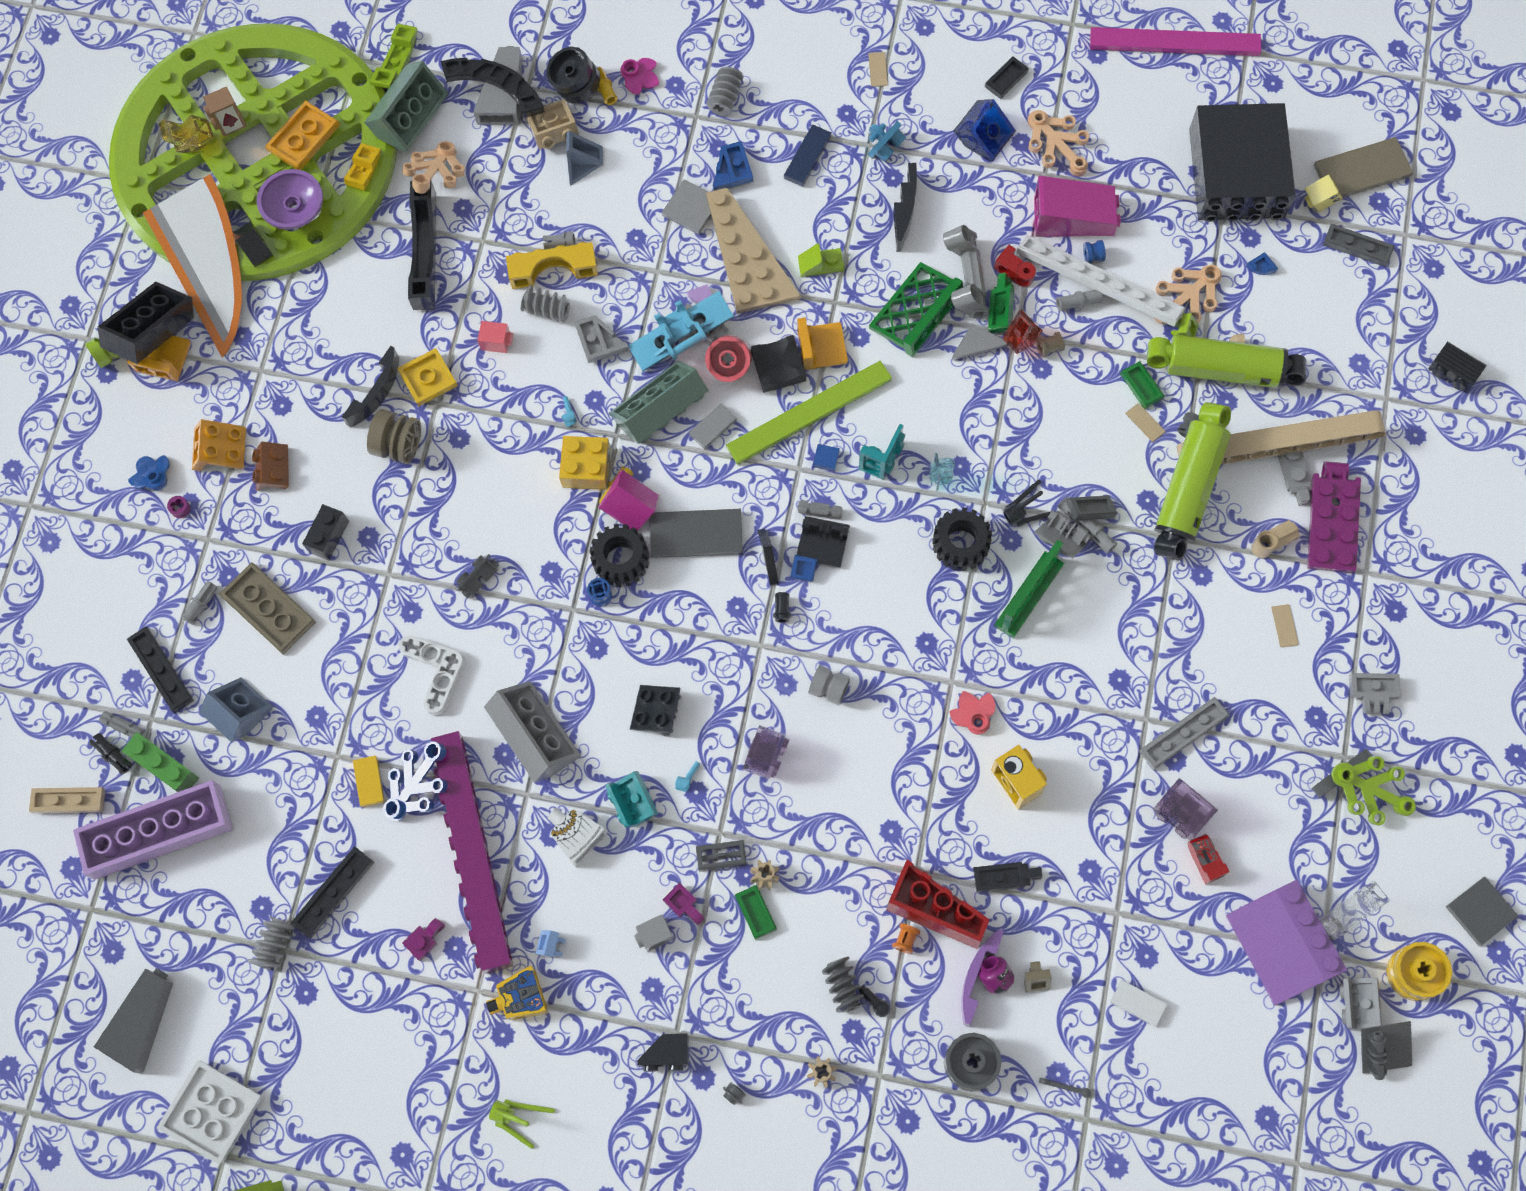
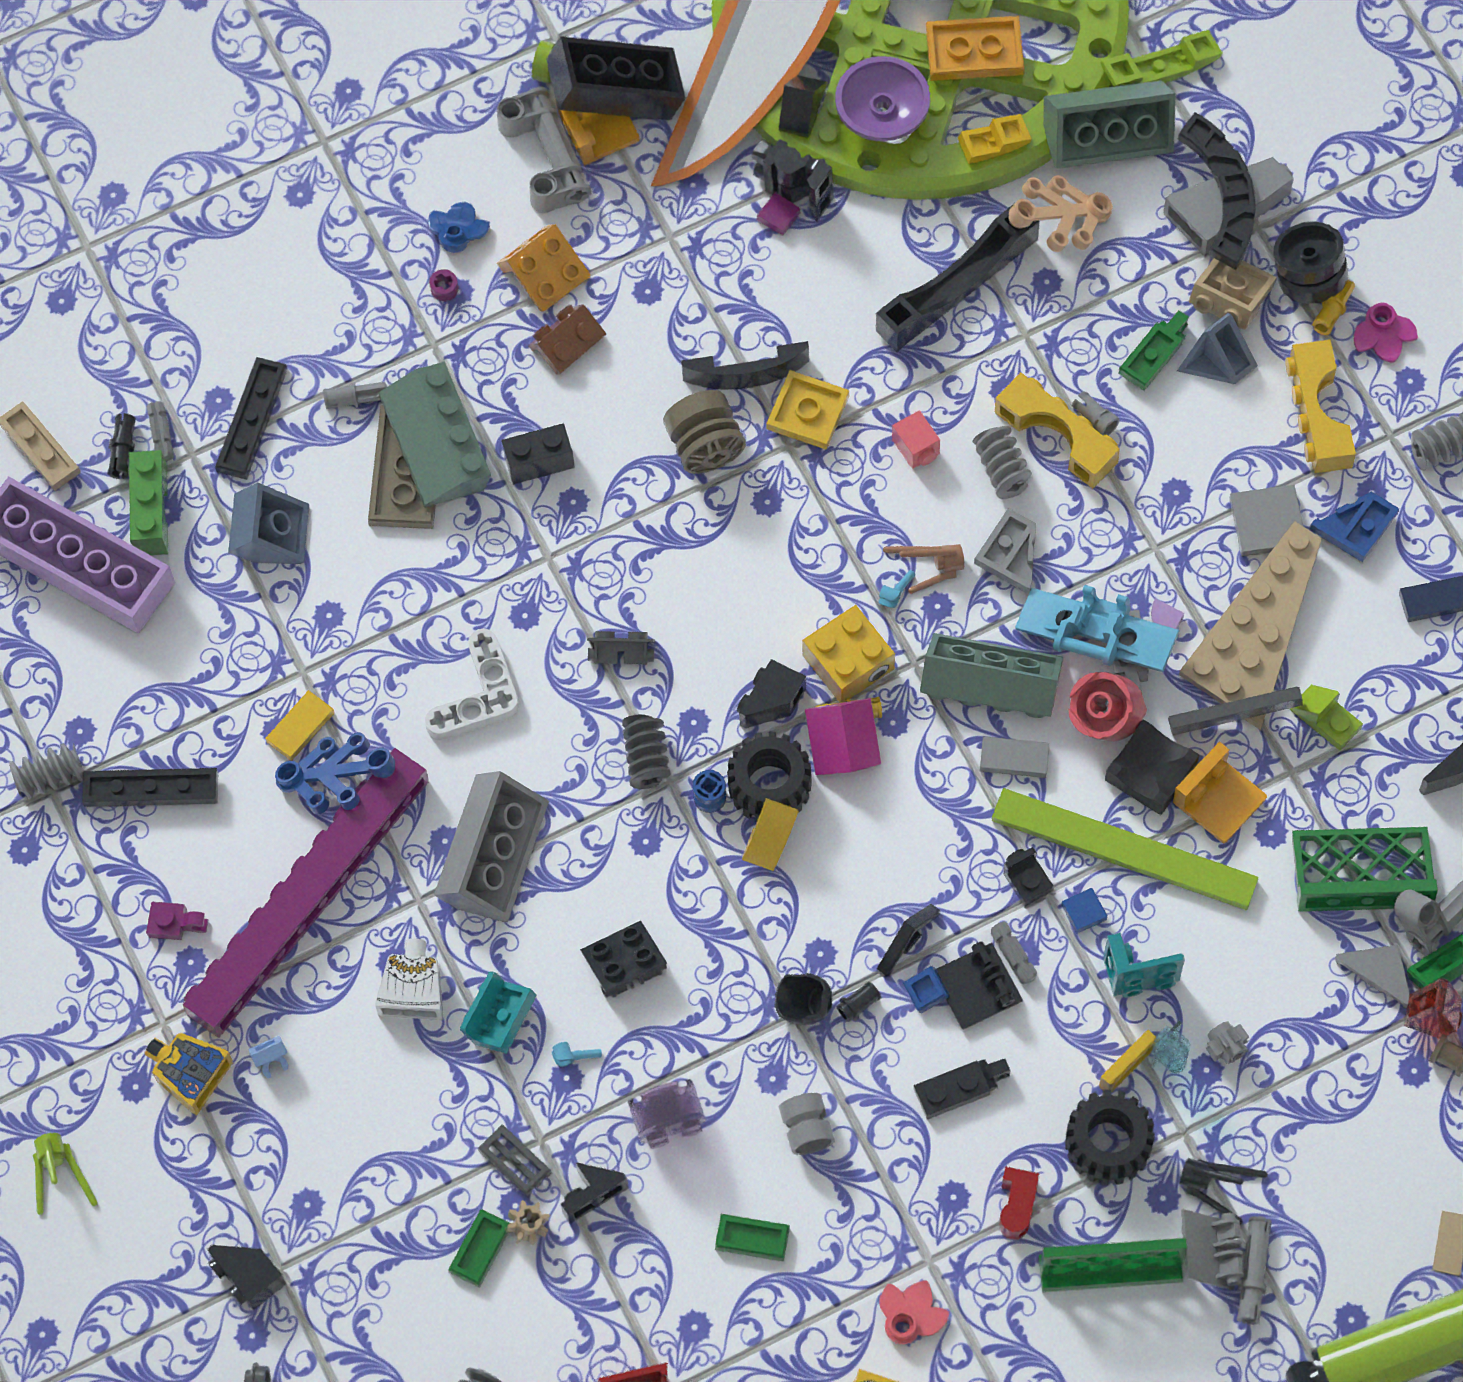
camera: 50 degrees right, 5 degrees down
light grey brick [634,914,674,952] -> none
dark grey tile [650,508,743,558] -> none
magenta plate [662,882,705,926] -> none
dark grey tile [1067,495,1118,521] -> none
none -> sand green slope [379,361,491,507]
none -> light grey piece [497,87,592,213]
none -> black slope [560,1163,629,1224]
none -> dark grey piece [622,714,671,789]
none -> green tile [715,1214,790,1262]
none -> black slope [737,659,806,728]
none -> yellow slope [742,798,799,871]
none -> black hips [752,139,834,222]
none -> magenta tile [757,192,801,236]
none -> black hair [774,973,832,1025]
none -> nougat plant [883,544,965,594]
none -> black hinge [913,1058,1011,1119]
none -> red leg [999,1166,1040,1240]
none -> black bracket [1003,847,1054,907]
none -> yellow tile [1099,1029,1157,1093]
none -> green hinge [1118,310,1189,391]
none -> dark grey tile [1168,686,1303,736]
none -> light grey gear [1206,1021,1249,1064]
none -> yellow arch [1285,339,1356,474]

